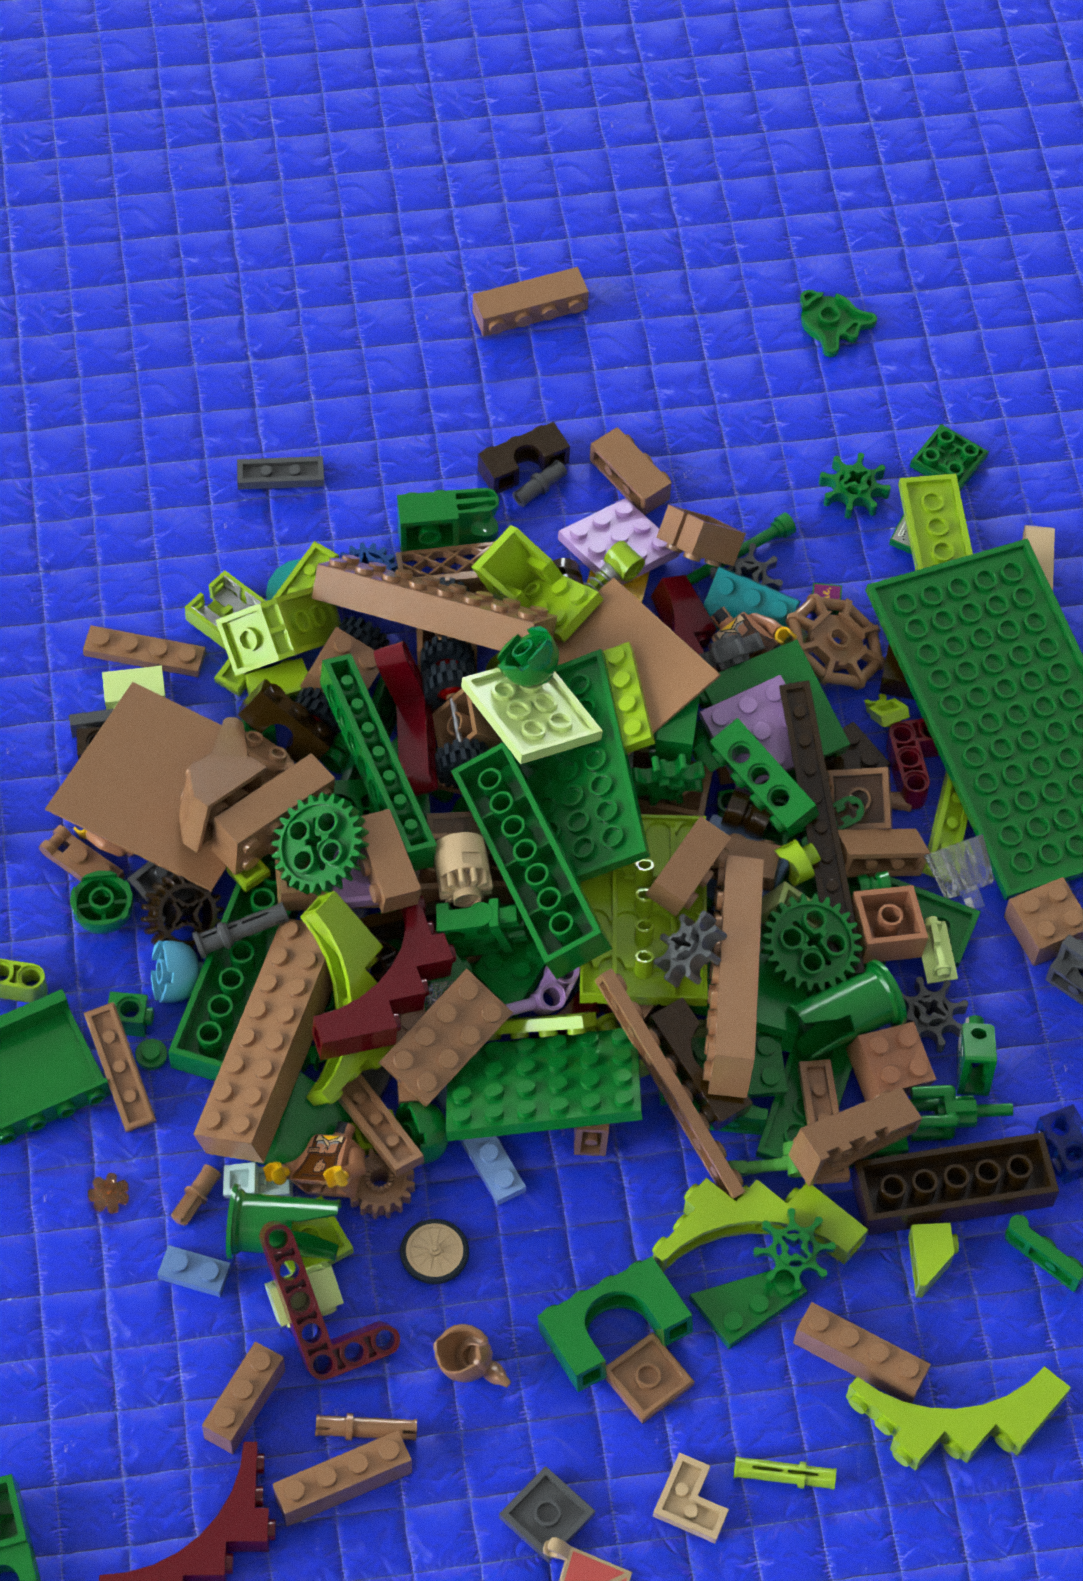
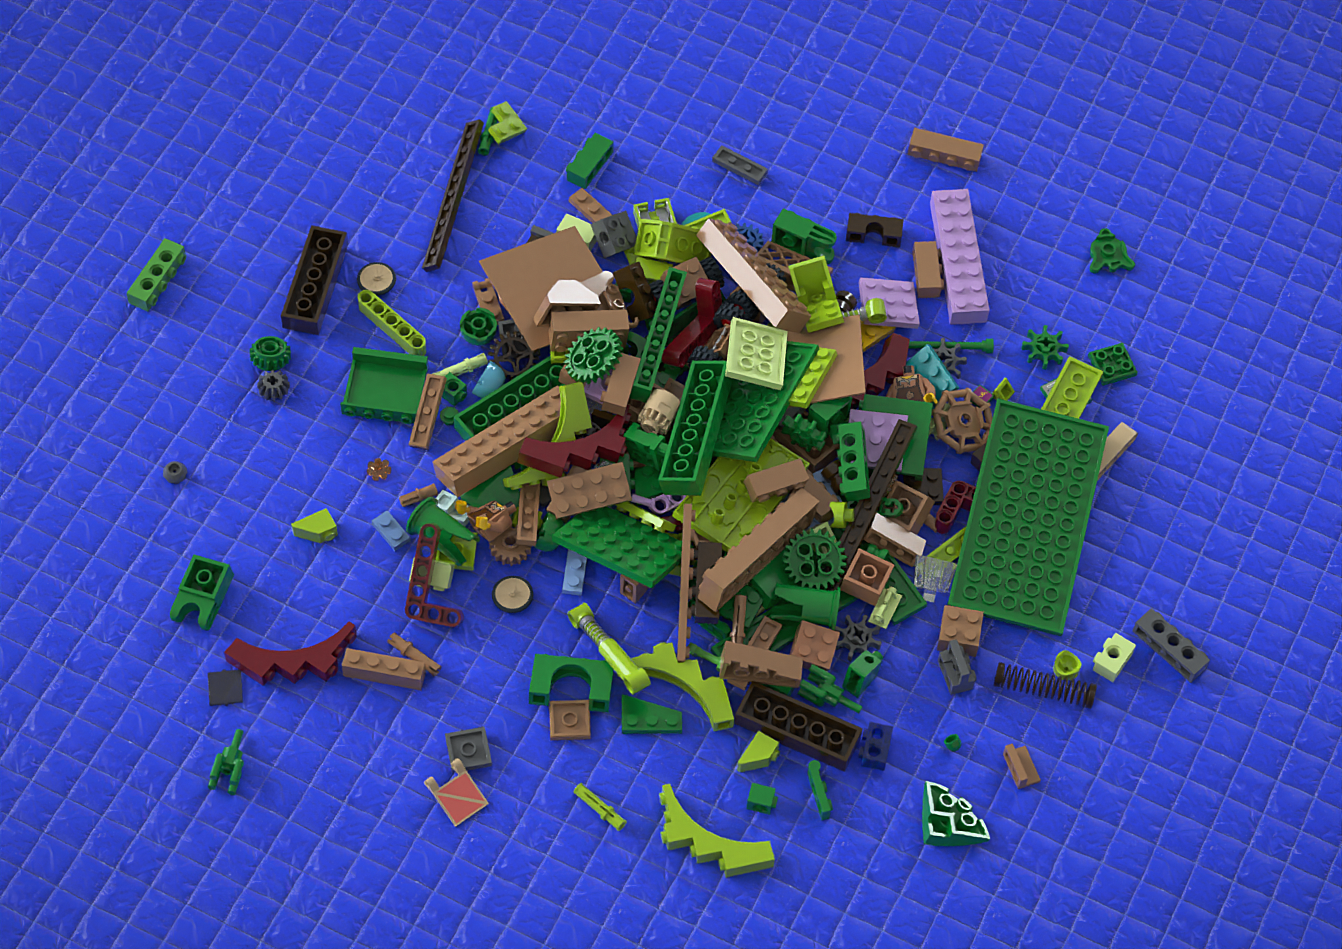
camera: 35 degrees right, 0 degrees up
dark grey pin [192,902,290,959] -> none
medium nougat brick [202,1341,285,1454] -> none
medium nougat hair [433,1324,511,1388] -> none
green cylinder [497,626,560,687] -> none
dark grey pin [512,460,567,507] -> none
tan plate [653,1452,729,1544] -> none
dark grey gear [654,911,727,987] -> none
medium nougat piece [657,504,746,567] -> none
dark grey gear [699,632,765,672] -> none
green gear [753,1208,836,1292] -> none
medium nougat brick [793,1302,931,1403] -> none
lime plate [864,694,910,727] -> none
none -> lime slope [291,508,338,543]
none -> yellowish green pin [432,353,488,377]
none -> green brick [566,132,614,189]
none -> lime piece [567,602,651,694]
none -> dark grey brick [590,211,637,258]
none -> medium nougat pin [730,595,747,644]
none -> green brick [746,783,778,815]
none -> lavender brick [930,189,989,325]
none -> lime slope [992,378,1015,401]

